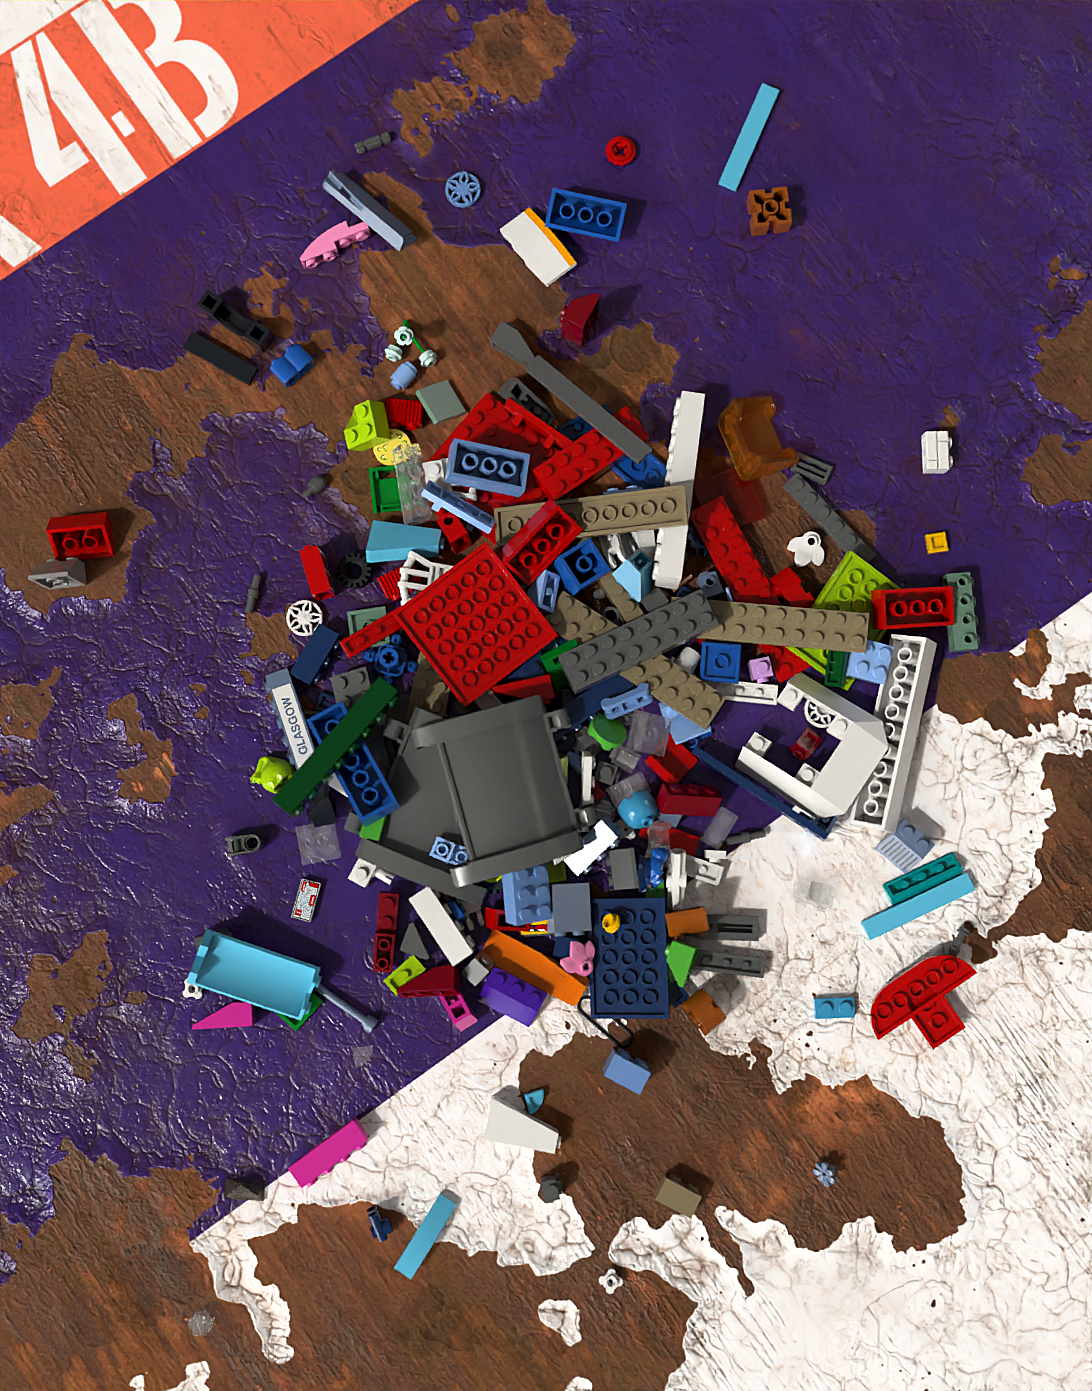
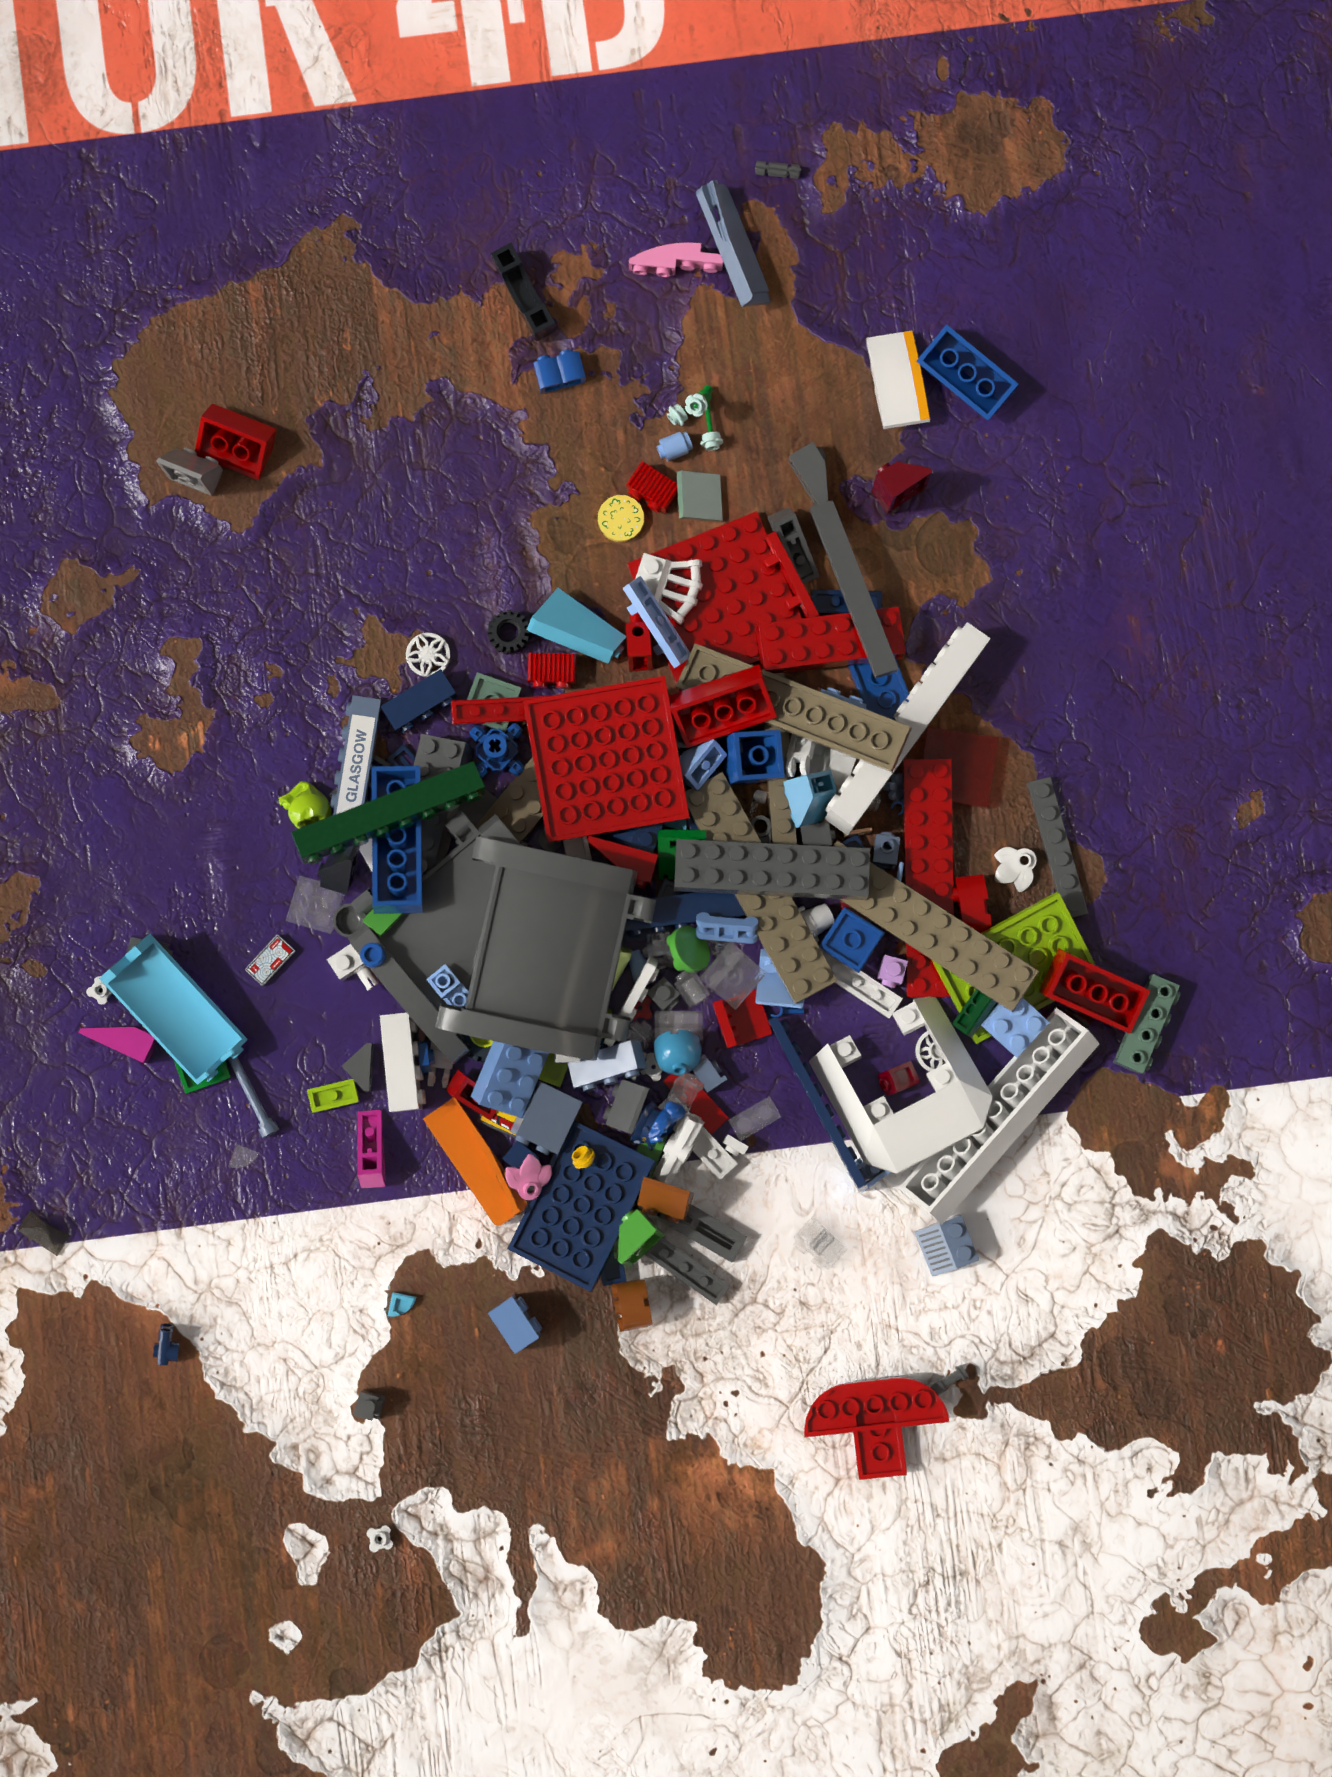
camera: 30 degrees right, 0 degrees up
black tile [183,331,259,386] -> none
dark grey piece [225,834,265,857] -> none
dark grey bar [245,575,262,614] -> none
dark pink brick [288,1117,369,1189] -> none
red brick [299,544,336,601] -> none
dark grey cylinder [302,476,326,499] -> none
lime slope [344,400,391,452] -> none
green container [368,464,412,514] -> none
dark red slope [373,890,400,973] -> none
clear brick [393,443,431,525] -> none
medium azure slope [394,1194,456,1279] -> none
dark red slope [396,964,461,998] -> none
white plate [397,551,453,606] -> none
medium blue wheel [445,172,480,208] -> none
medium blue brick [445,438,530,497] -> none
brick [461,950,496,986] -> none
dark purple slope [477,965,547,1027] -> none
white slope [484,1096,561,1154] -> none
black piece [577,996,633,1049] -> none
red gear [606,136,635,167] -> none
dark tan brick [654,1173,702,1219] -> none
dark red brick [656,783,722,817] -> none
clear orange windscreen [718,396,799,481] -> none
medium azure tile [719,83,779,191] -> none
dark grey bar [726,830,766,845] -> none
dark orange brick [746,186,792,236] -> none
dark grey tile [790,452,833,485] -> none
dark azure plate [813,997,855,1019] -> none
sand blue plant [813,1161,836,1187] -> none
medium azure tile [860,872,975,940] -> none
teal slope [882,852,962,906] -> none
white brick [921,431,953,474] -> none
yellow tile [925,532,949,554] -> none
none -> dark grey piece [333,903,365,937]
none -> blue tile [360,943,386,968]

